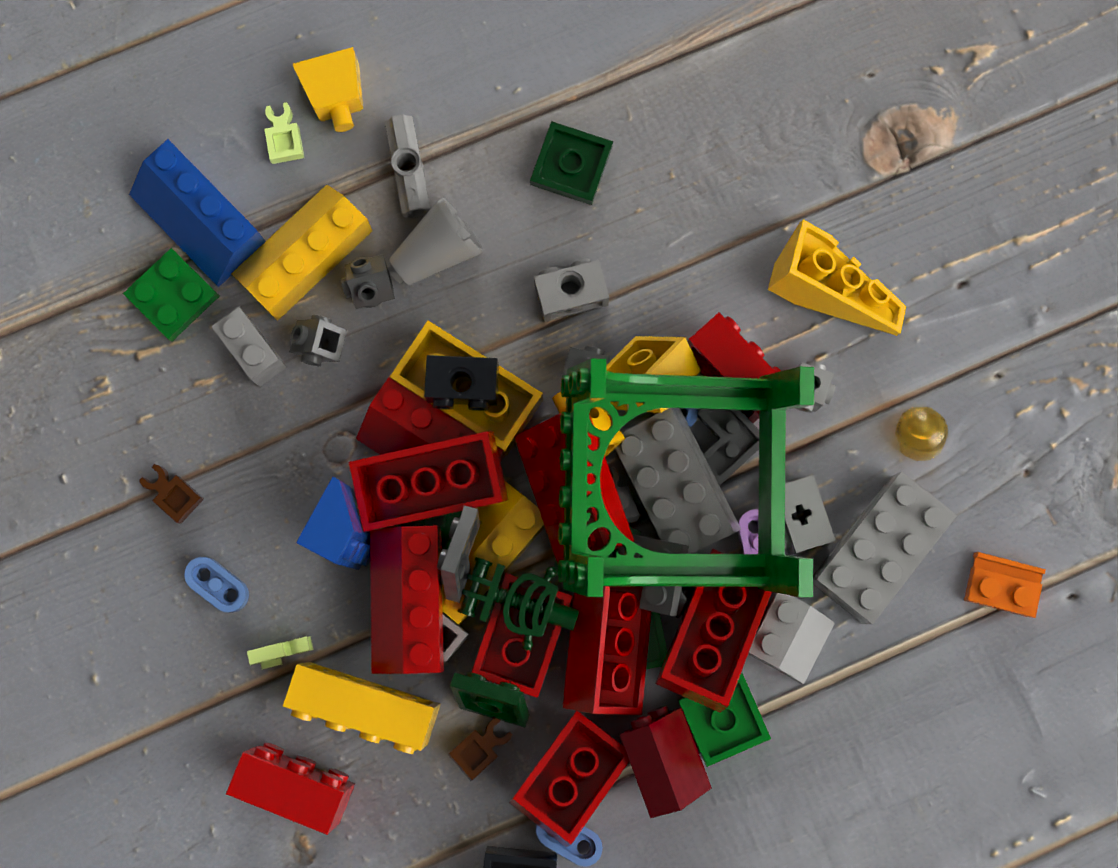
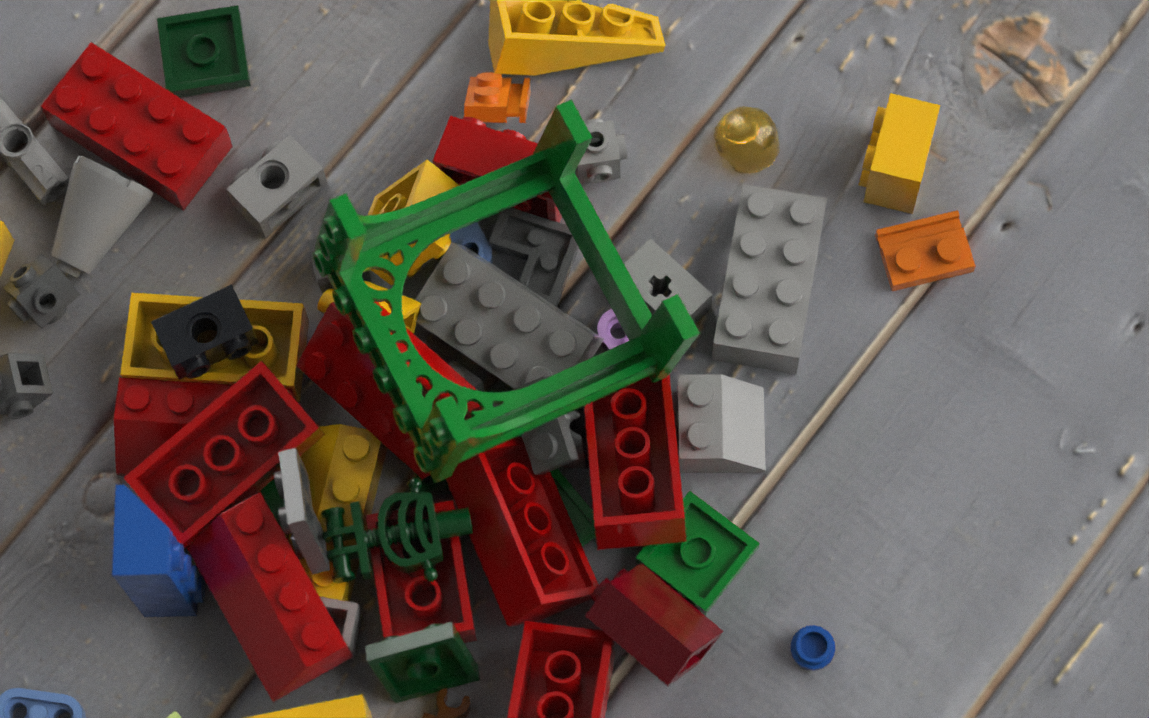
camera: 25 degrees left, 10 degrees down
none -> red brick [40,42,233,211]
none -> orange plate [464,72,530,123]
none -> blue plate [790,625,835,671]
none -> yellow brick [858,93,941,214]

